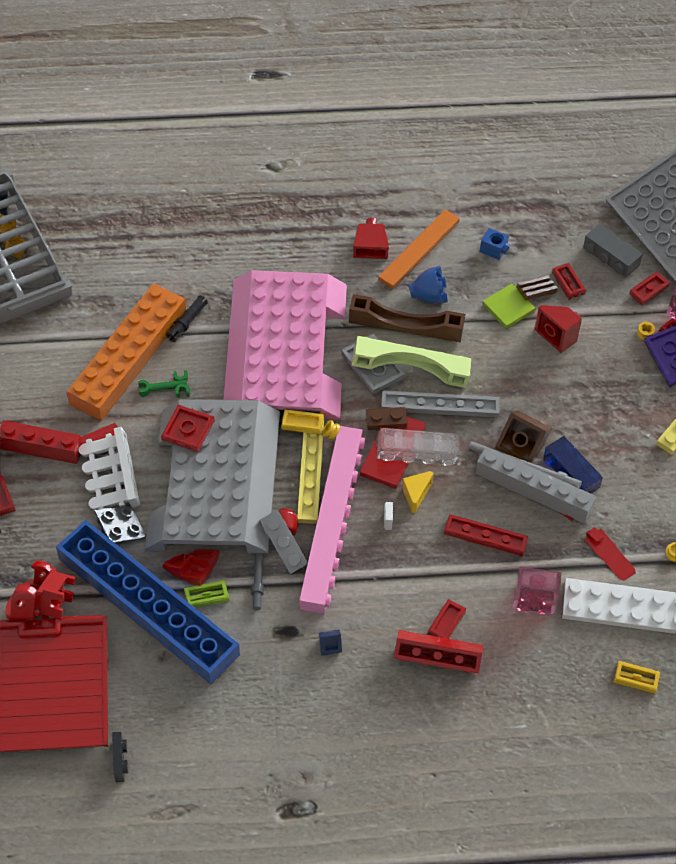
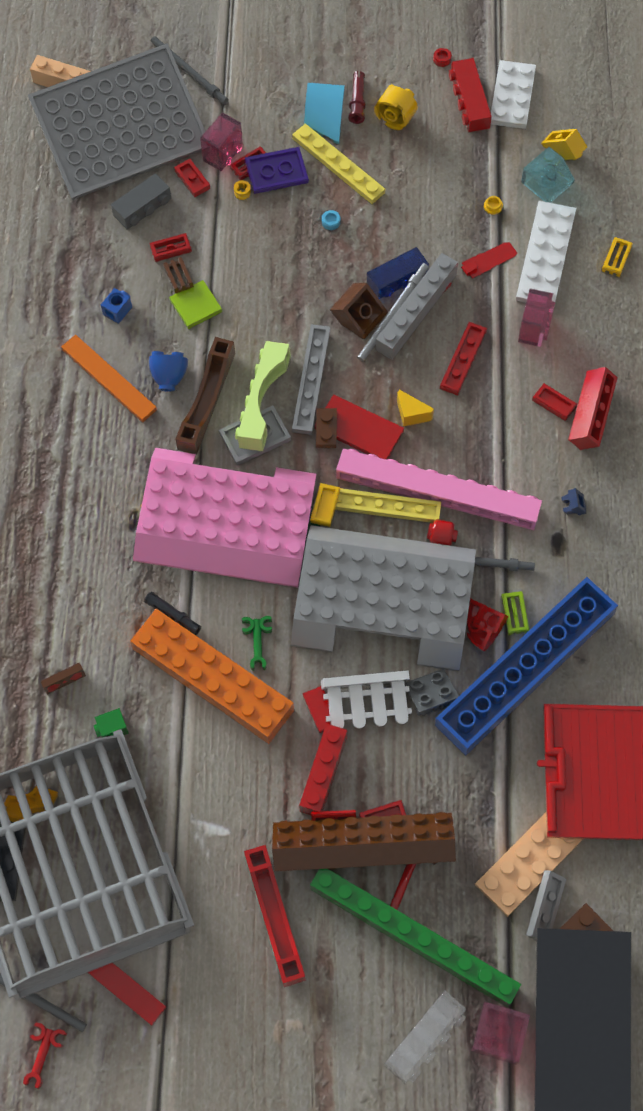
camera: 80 degrees left, 10 degrees up
red piece [5,561,76,620] -> none
red tile [161,405,215,452] -> none
light grey plate [260,510,308,574] -> none
yellow bush [322,420,340,440] -> none
red torso [353,218,389,259] -> none
clear brick [376,428,460,465] -> none
white tile [384,502,393,530] -> none
red slope [534,305,582,353] -> none
none -> reddish brown tile [41,663,86,695]
none -> green brick [93,708,129,738]
none -> medium azure tile [322,210,341,230]

